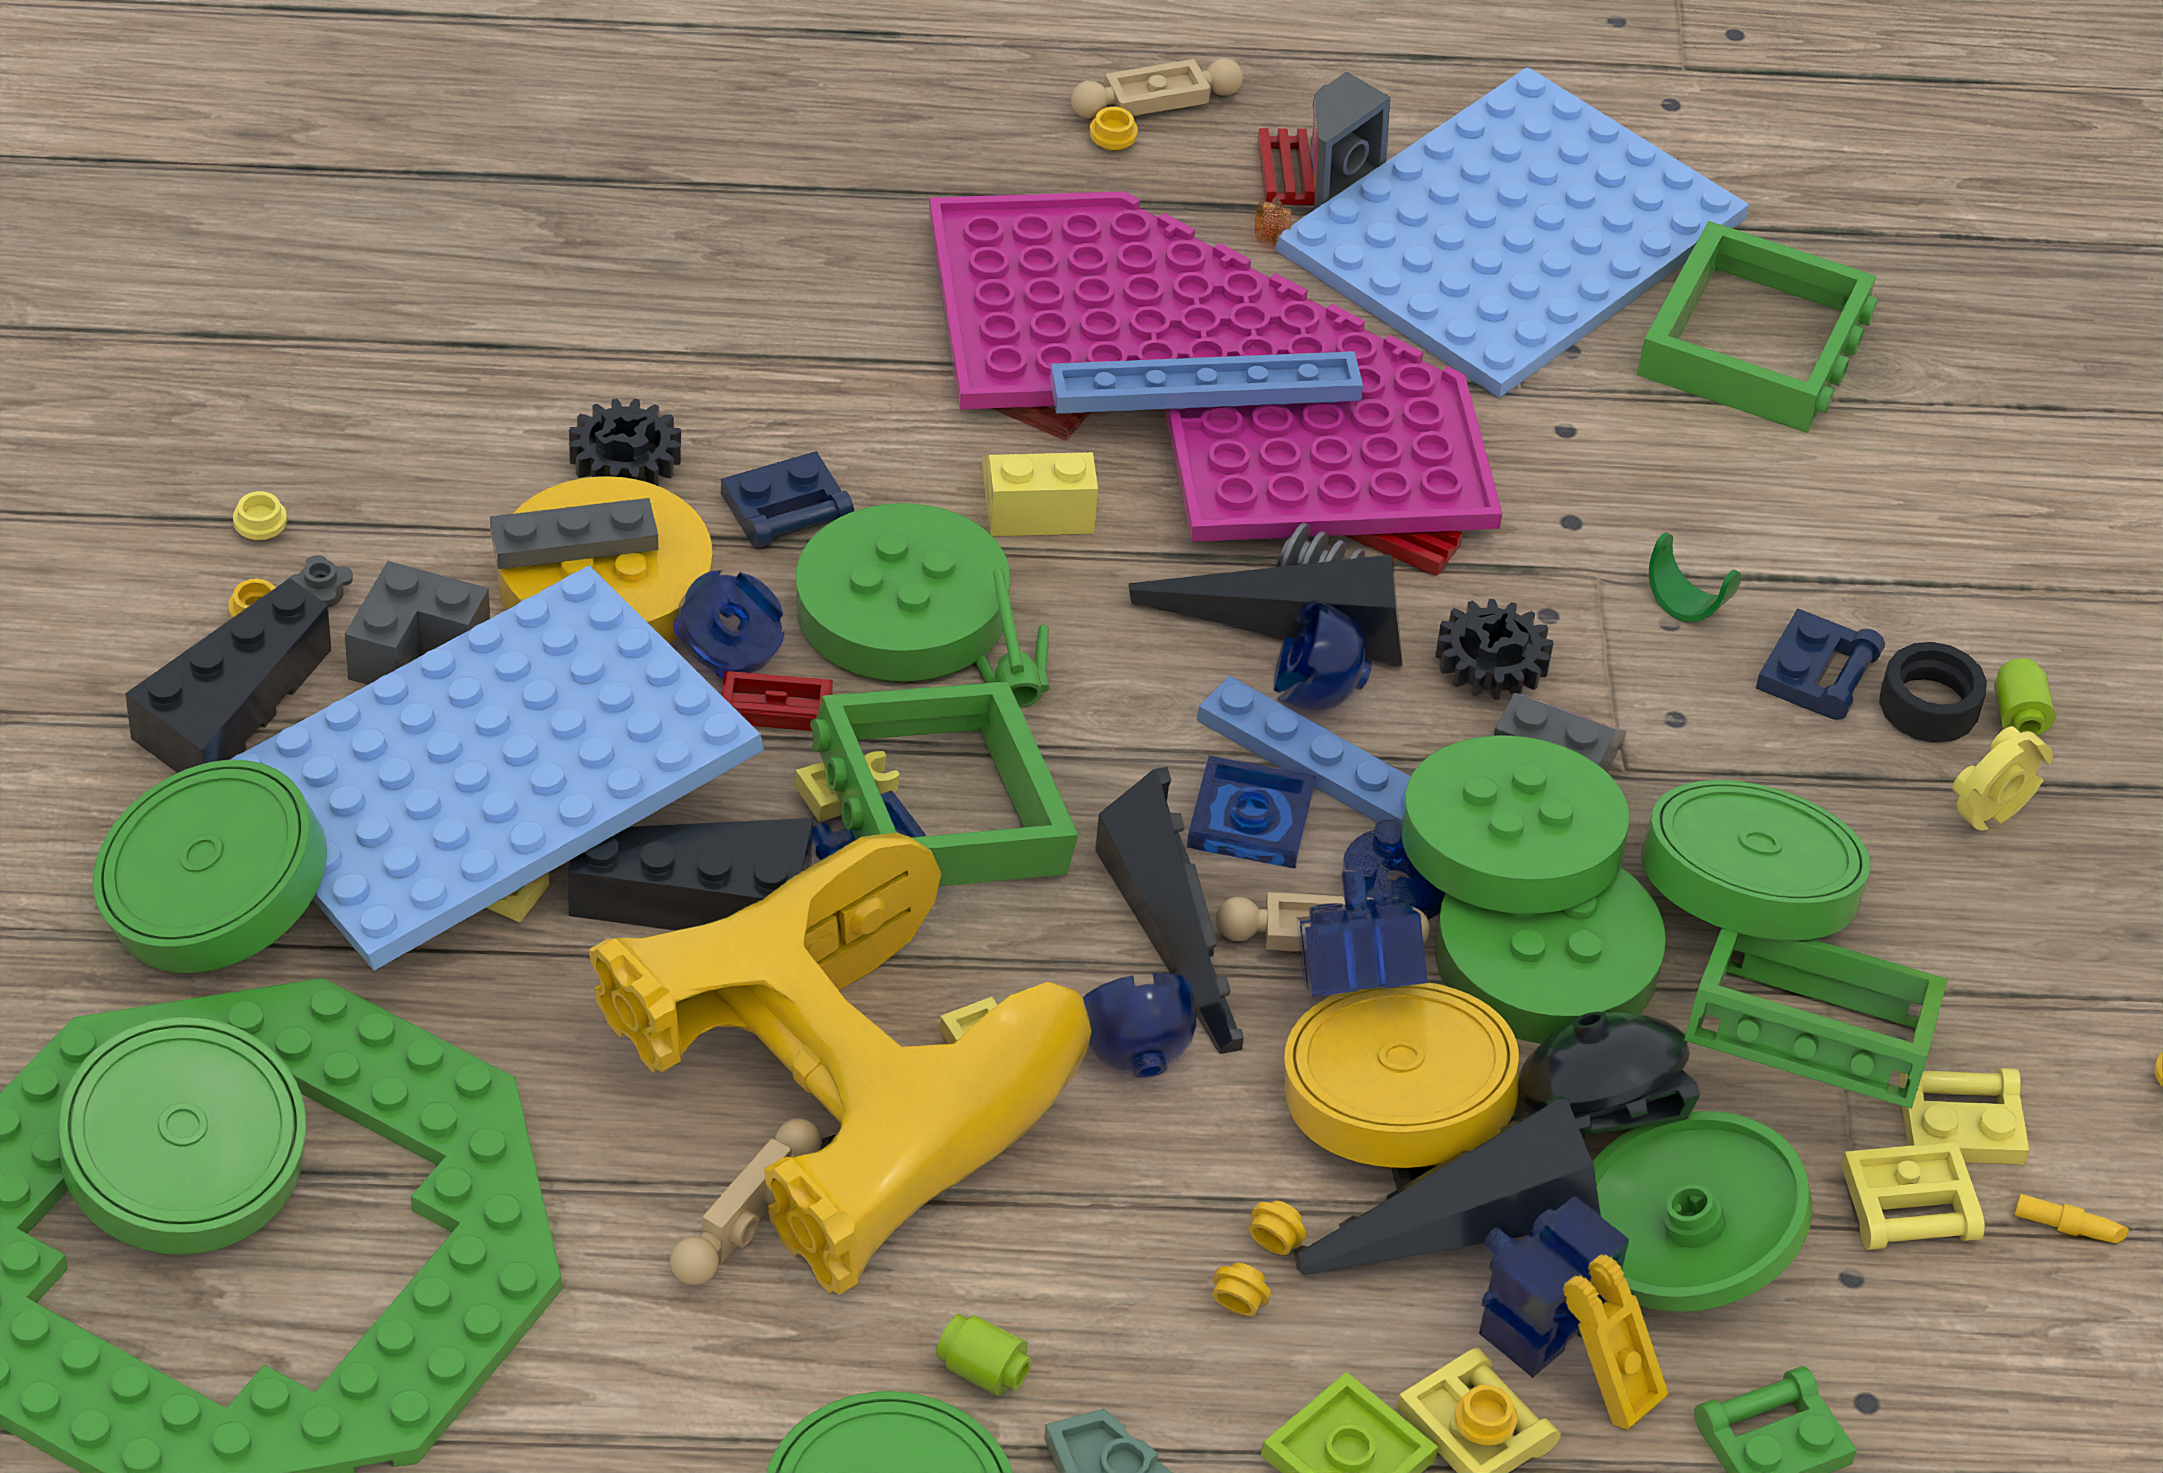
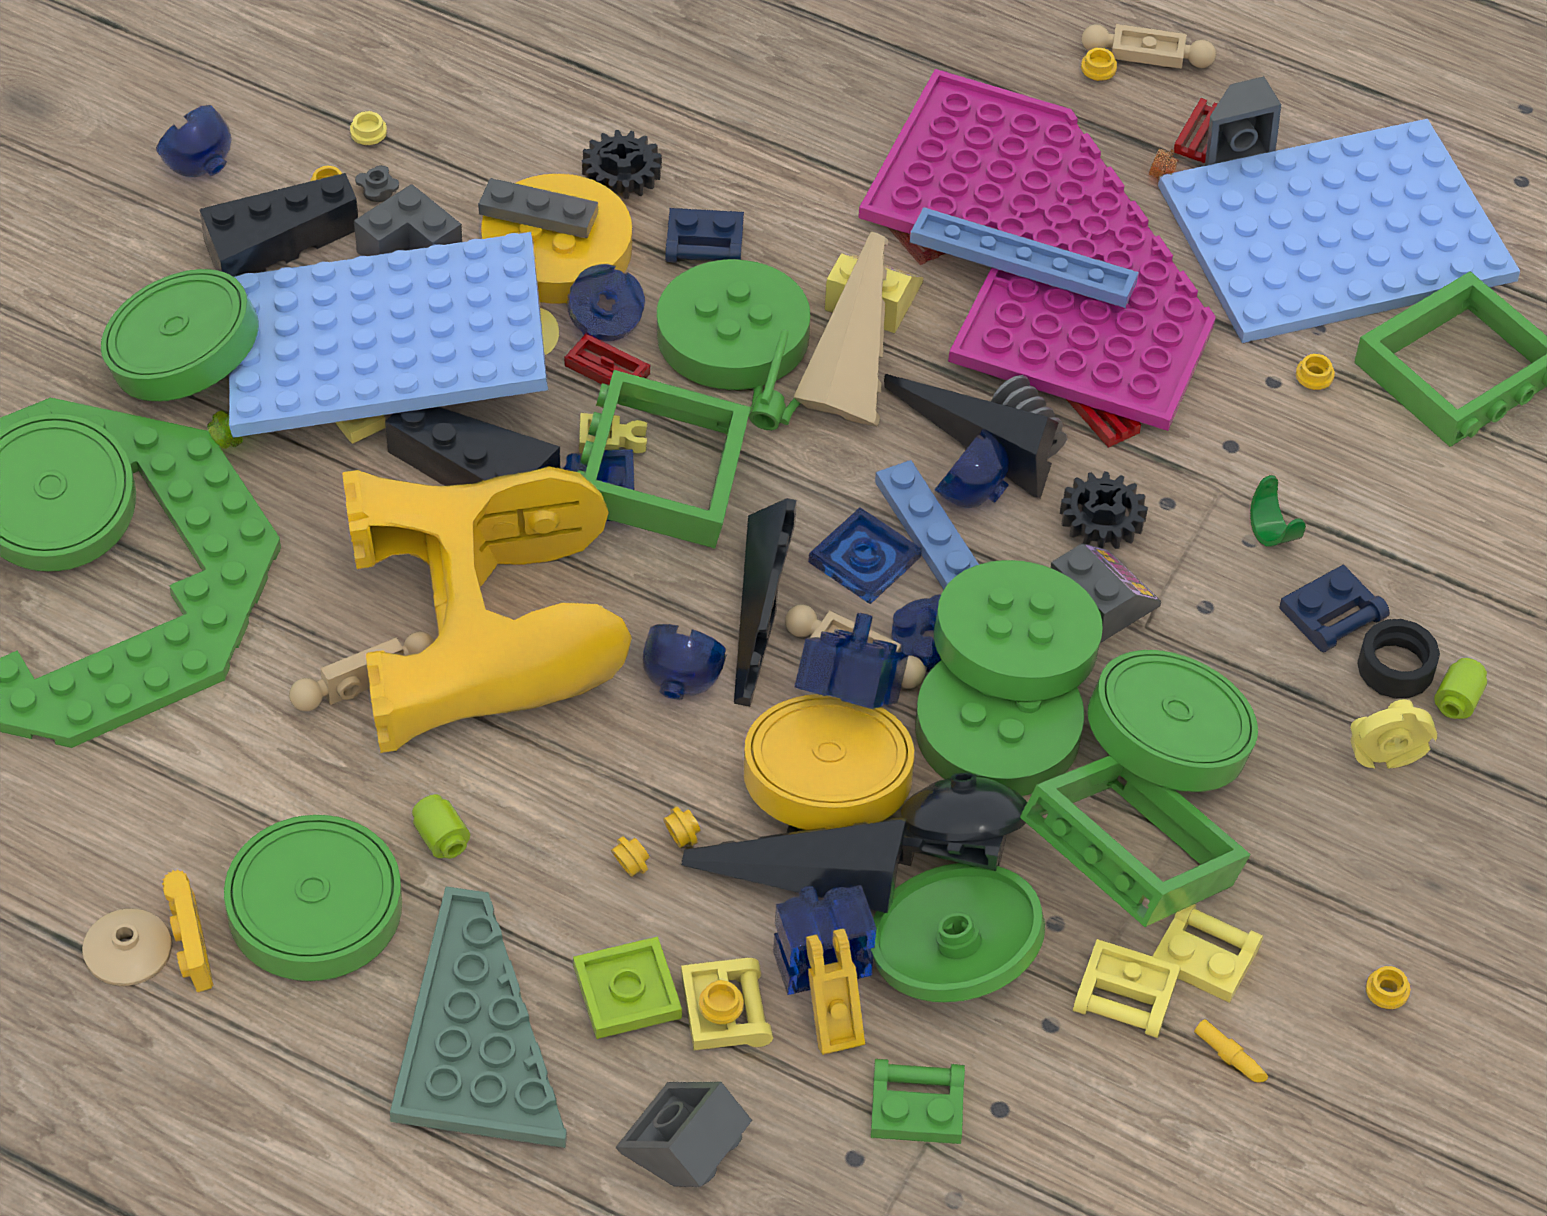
camera: 30 degrees right, 5 degrees up
none -> clear blue cylinder [156,105,232,178]
none -> clear neon green plate [207,411,243,449]
none -> tan wedge [794,232,888,427]
none -> yellow plate [1296,354,1335,390]

